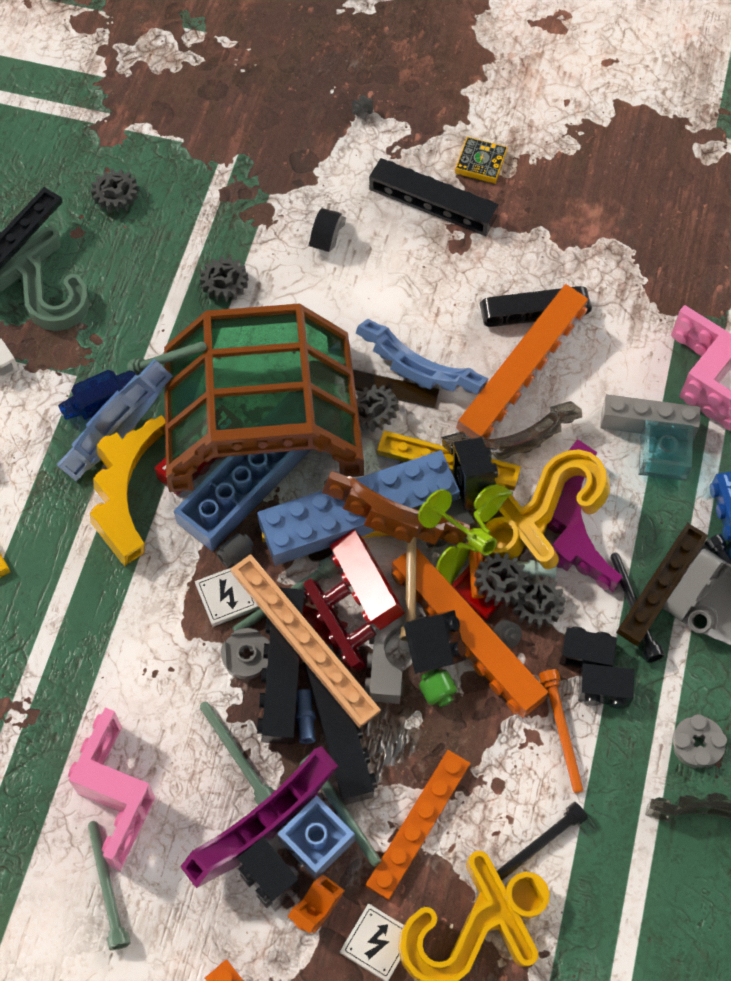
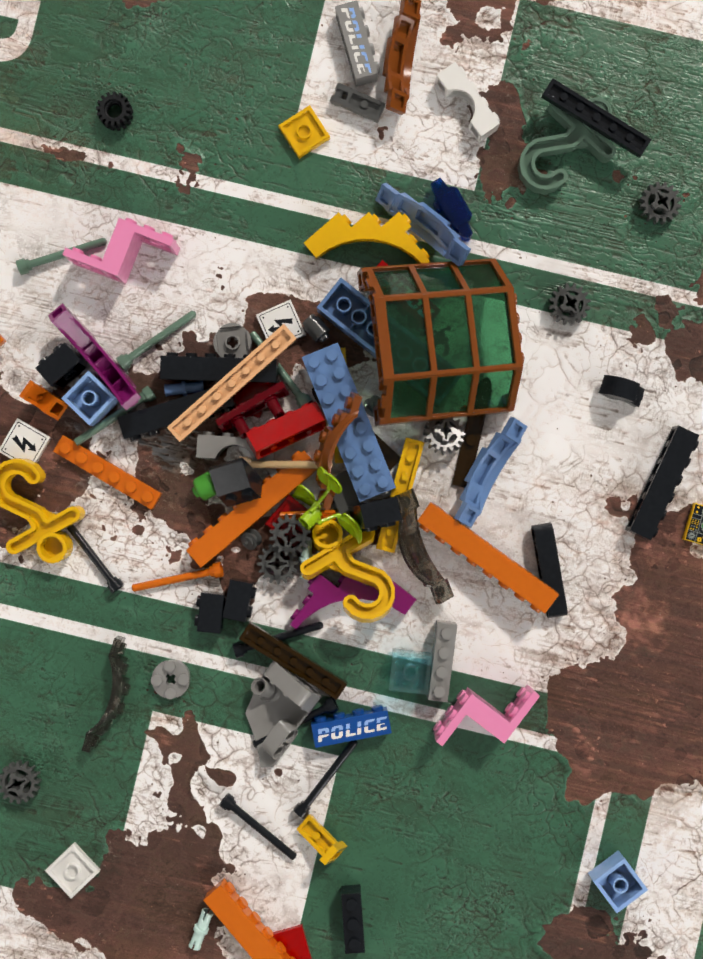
camera: 90 degrees right, 25 degrees up
sand green piece [127,342,207,377] -> none

